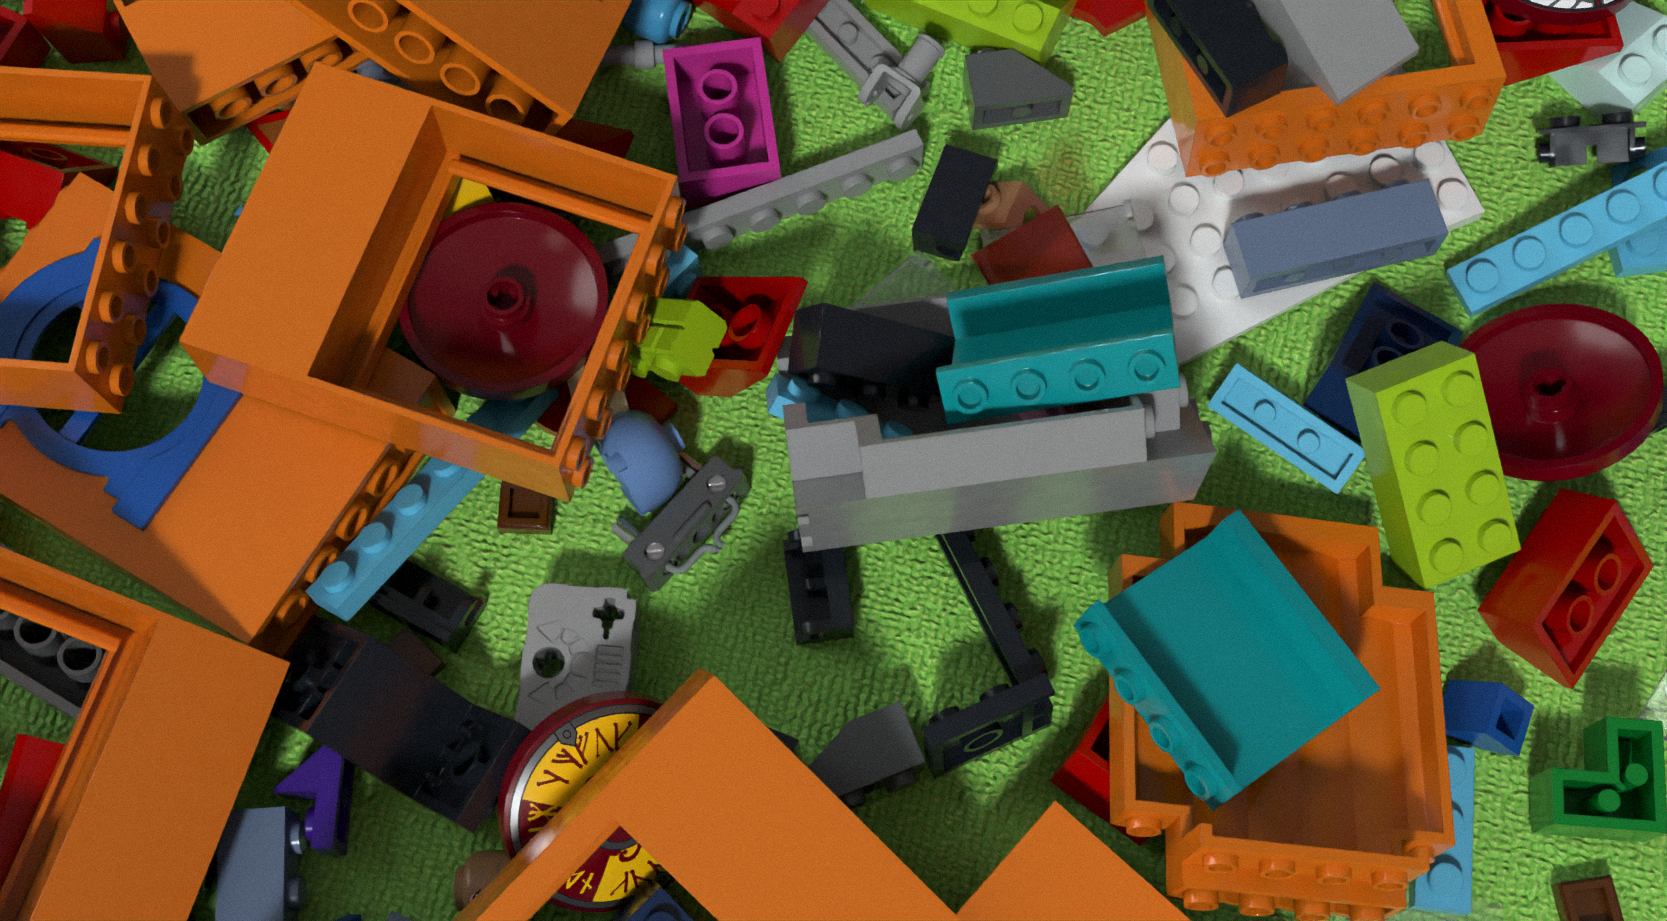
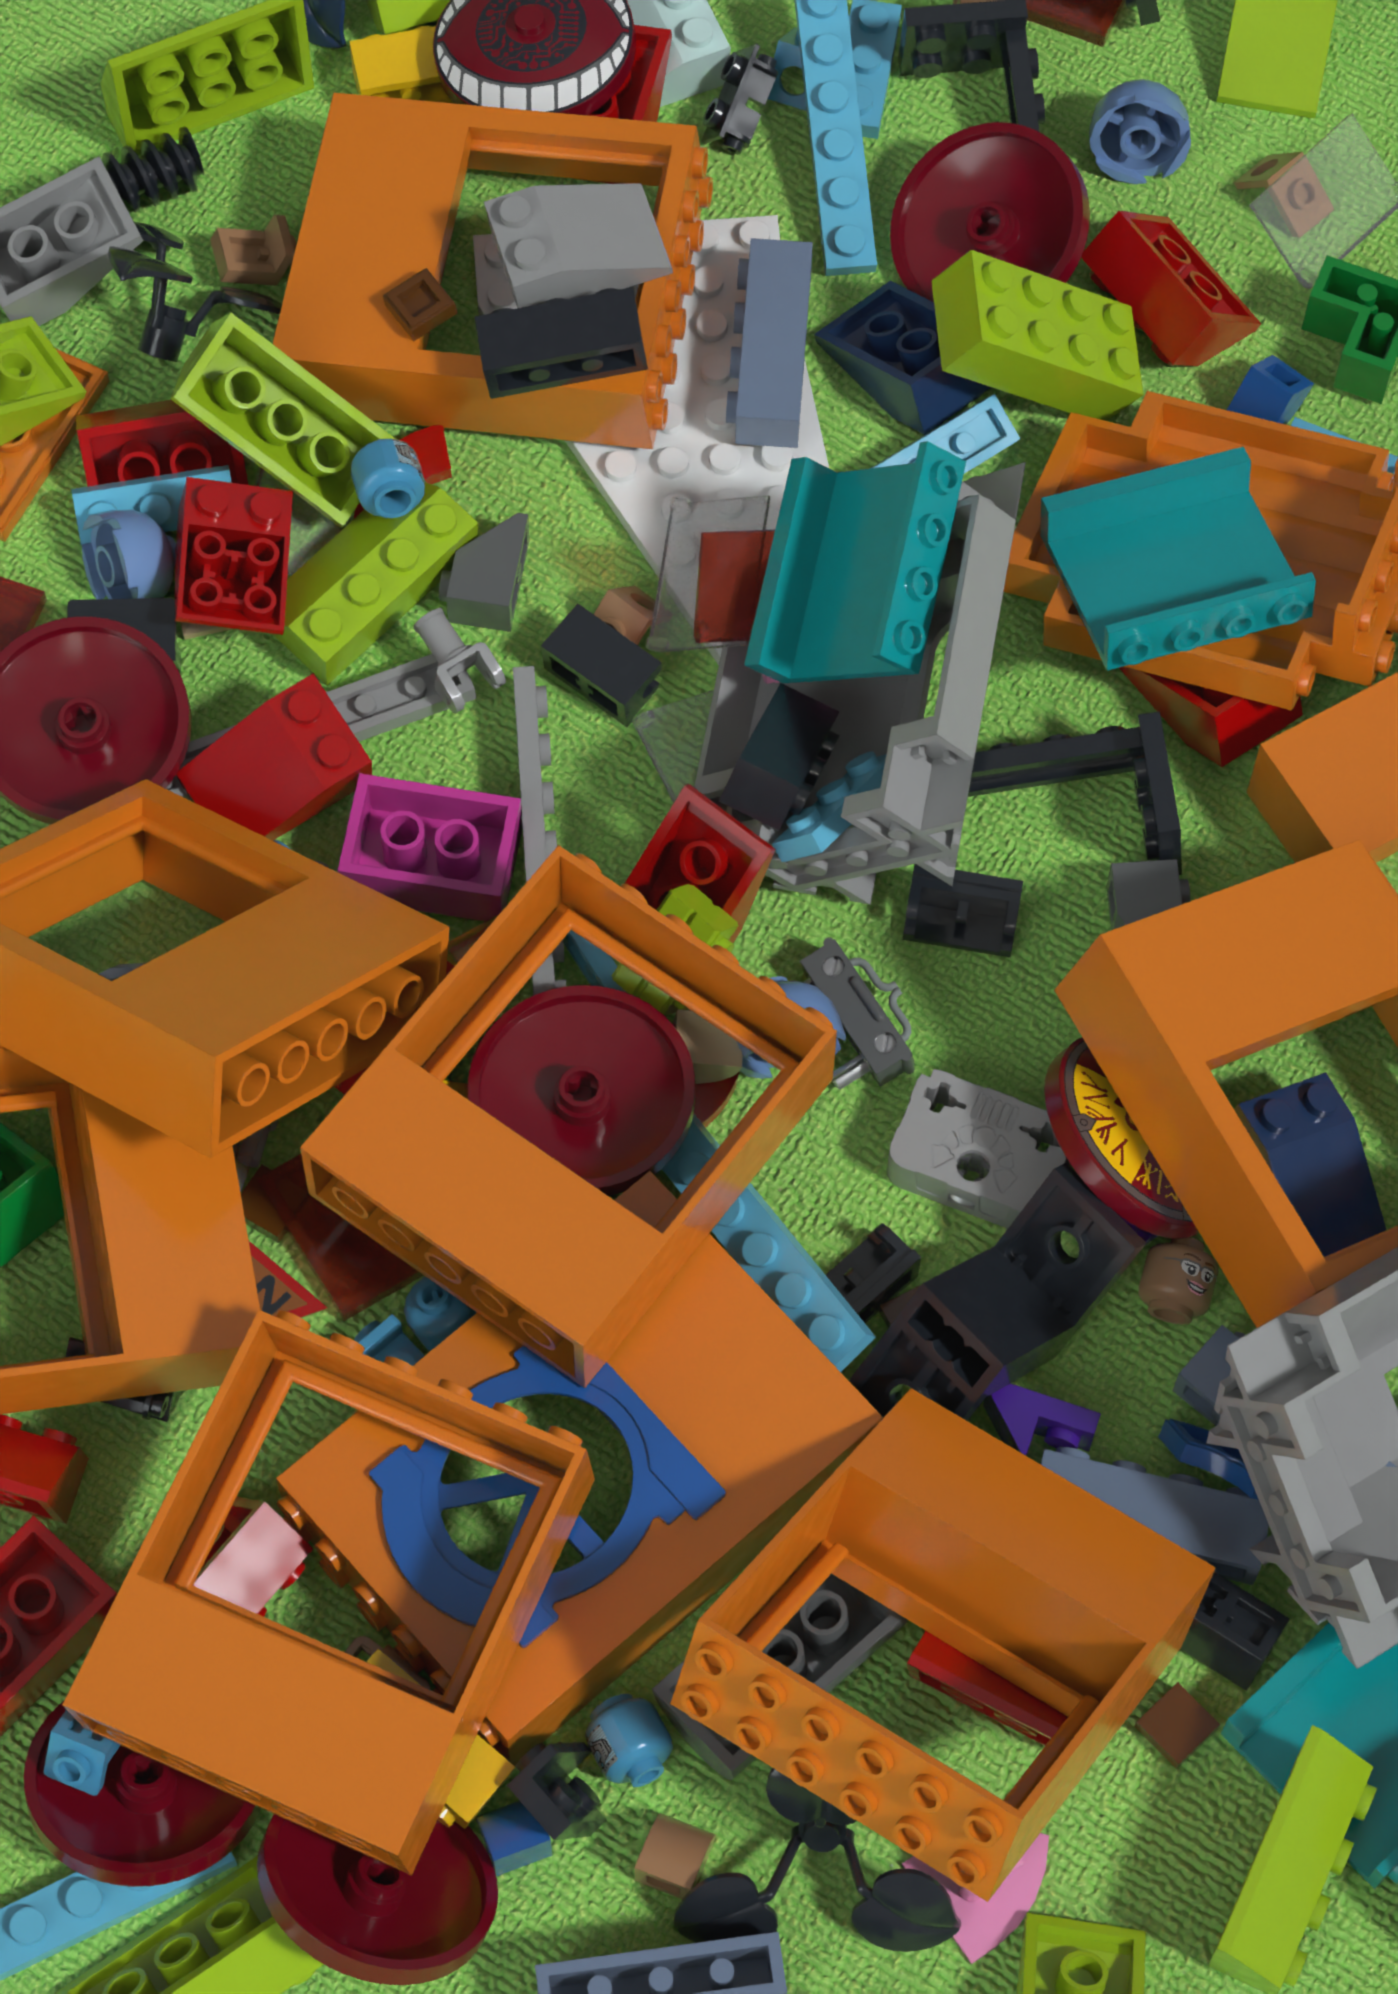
camera: 75 degrees left, 5 degrees down
reddish brown tile [497,480,555,535] -> none

